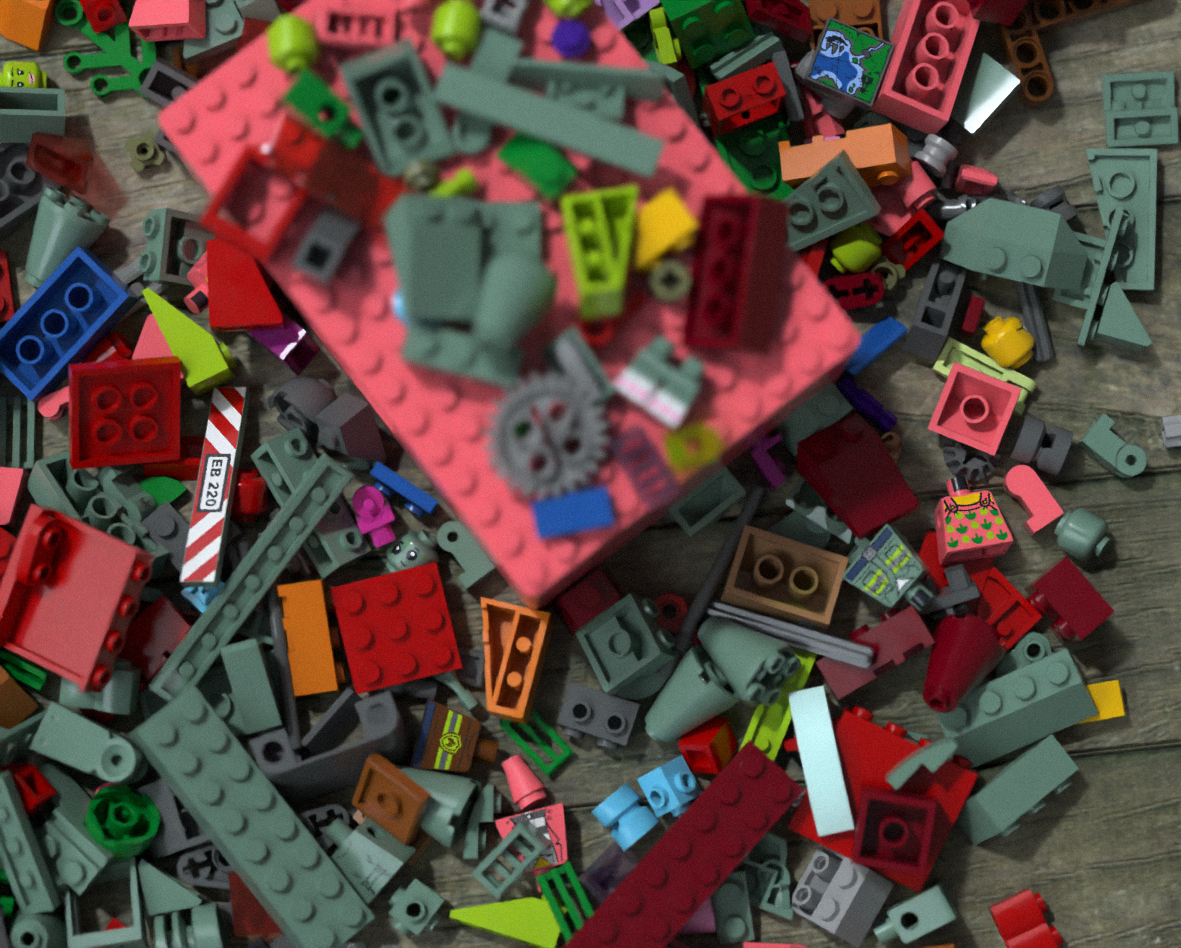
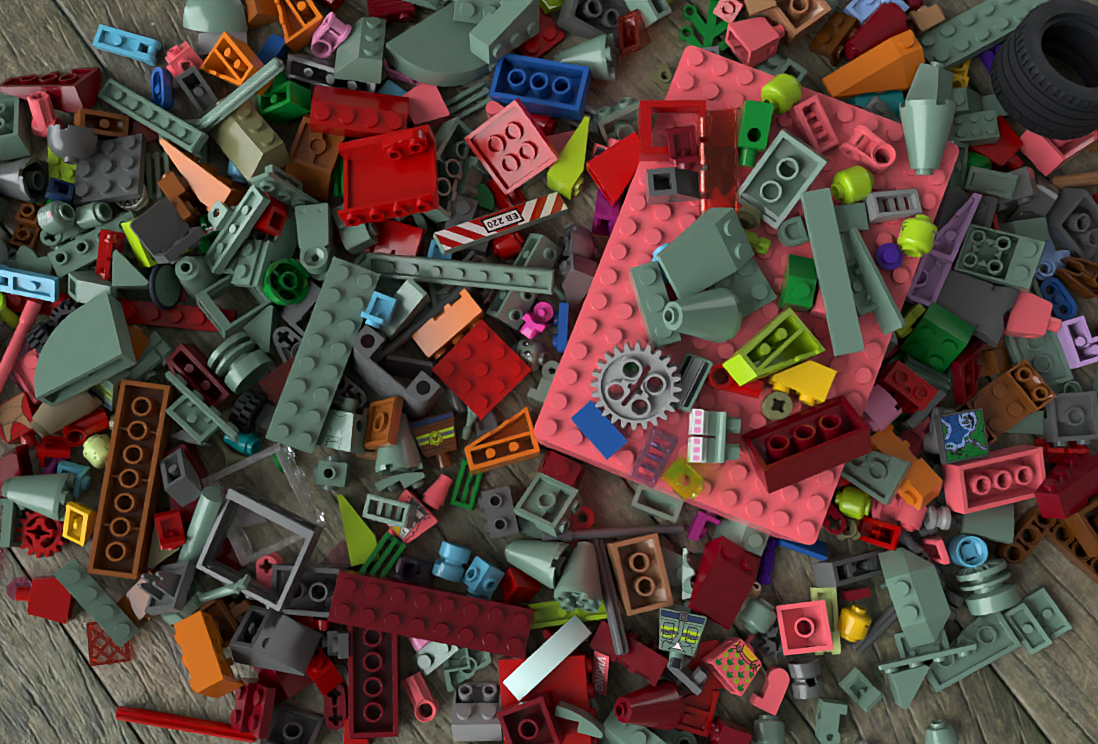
camera: 65 degrees right, 0 degrees up
none -> medium azure bracket [360,291,398,329]
none -> coral sticker [592,651,609,696]
none -> dark red bracket [665,125,701,169]
none -> sand green head [741,597,777,635]
none -> sand green bracket [839,667,883,712]
none -> bright pink brick [862,384,902,433]
none -> medium azure wheel [945,534,988,568]
none -> sand green wheel [955,558,1021,616]

